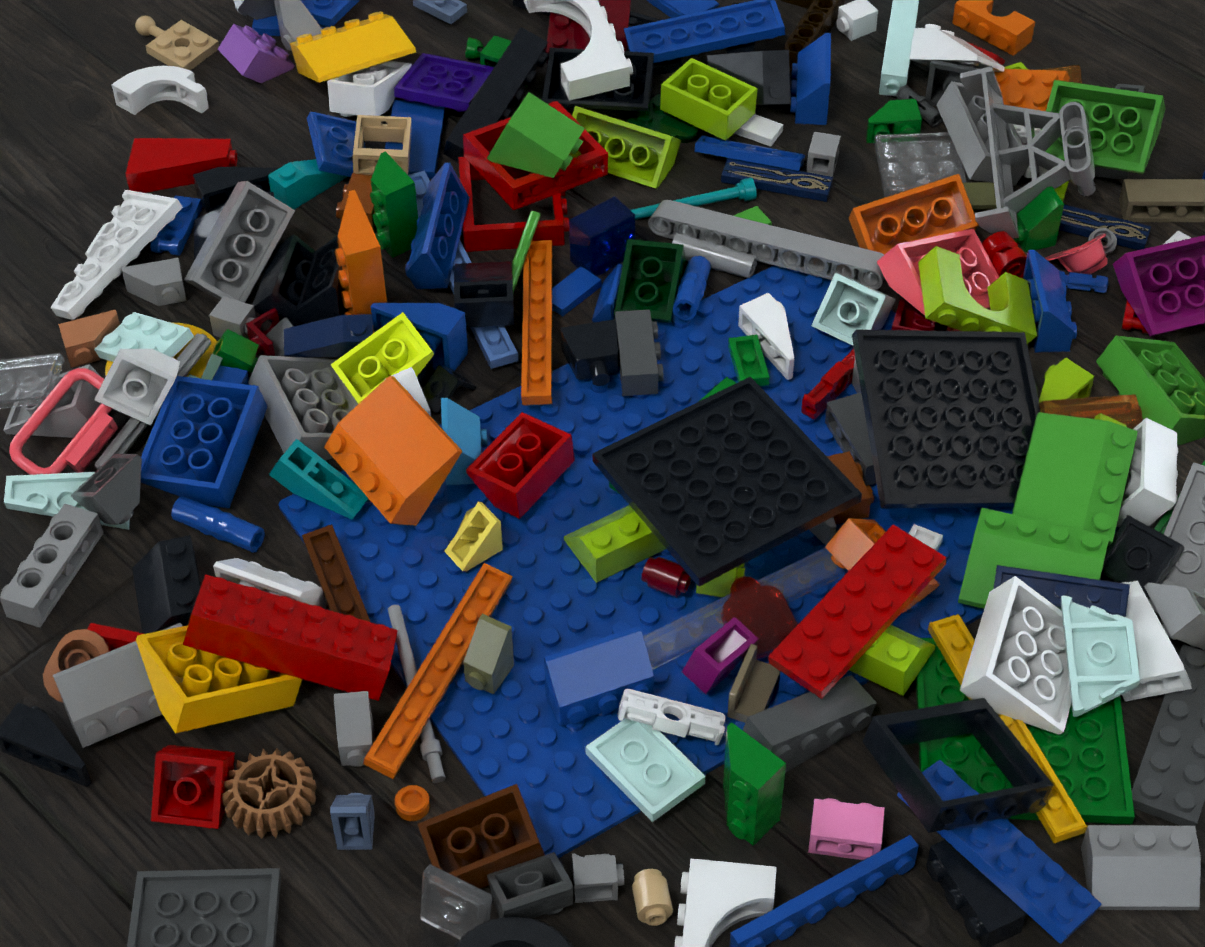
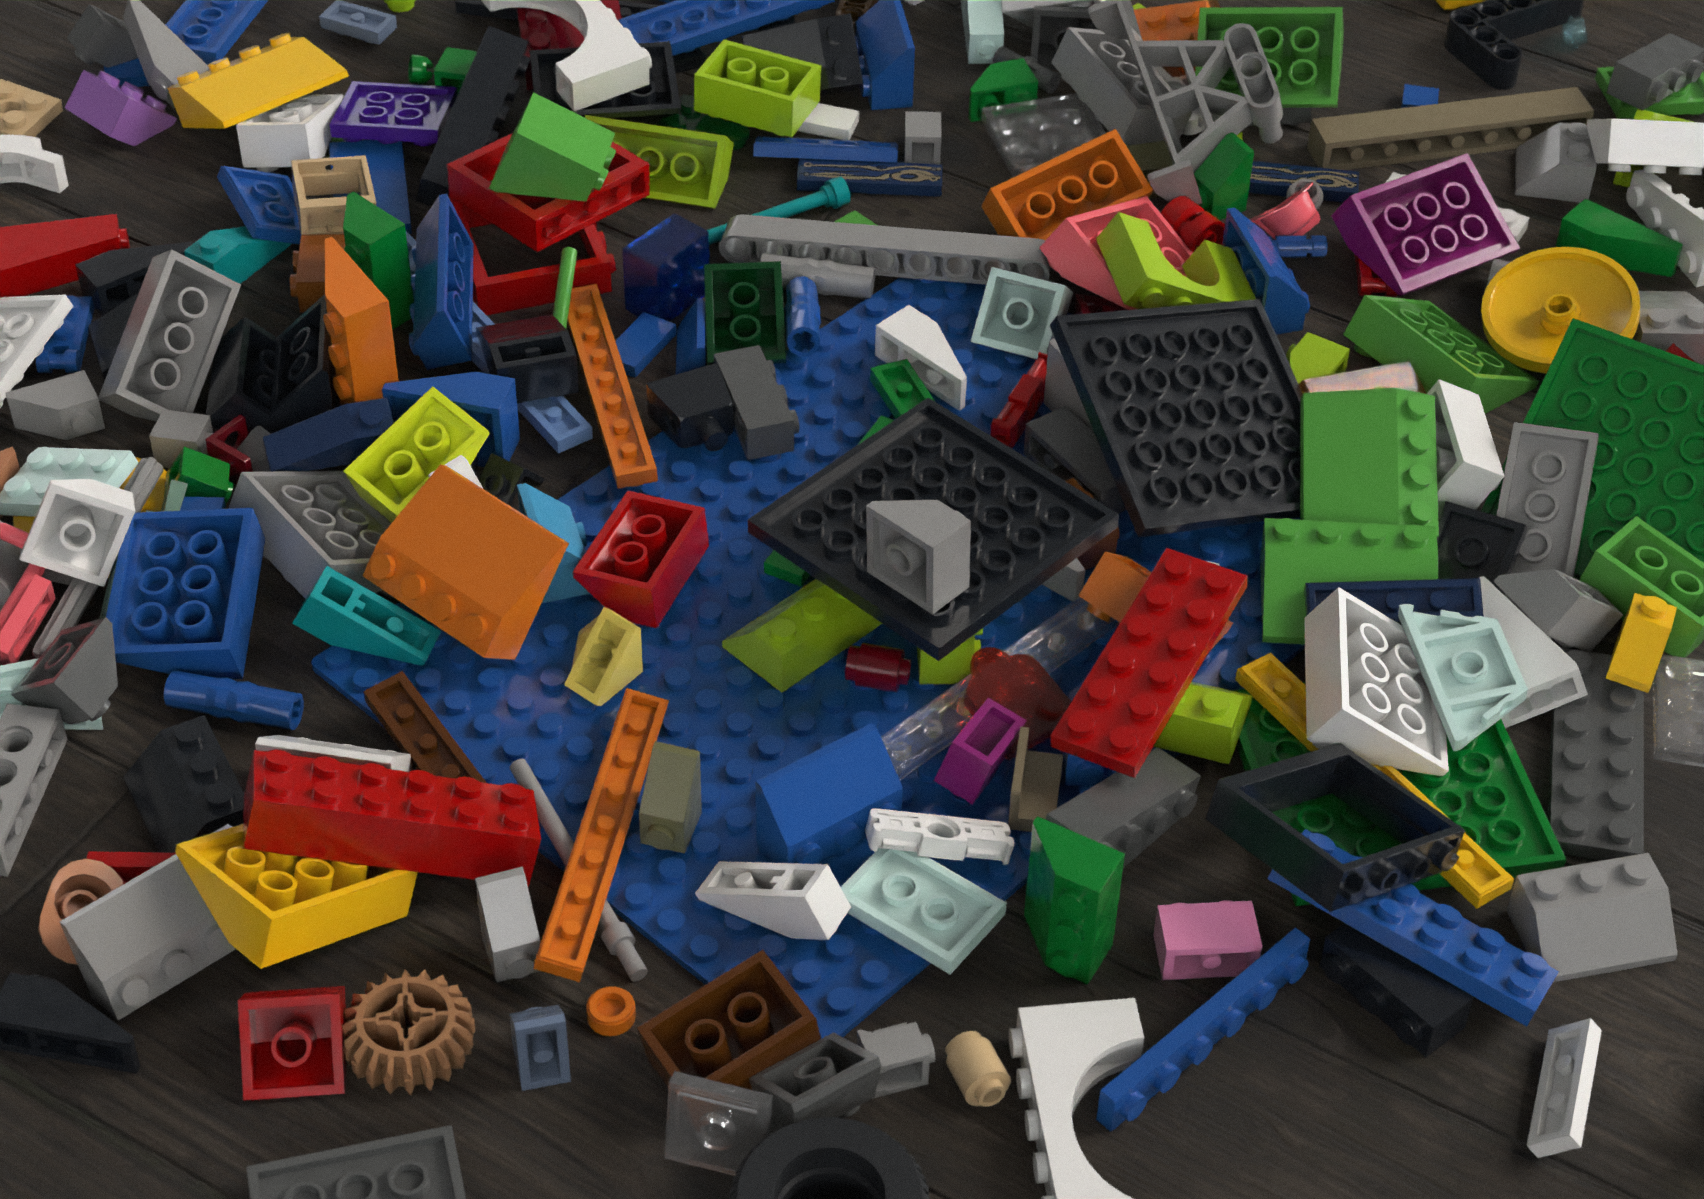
camera: 15 degrees left, 5 degrees down
none -> white slope [695,861,851,940]
none -> light grey slope [866,500,971,614]

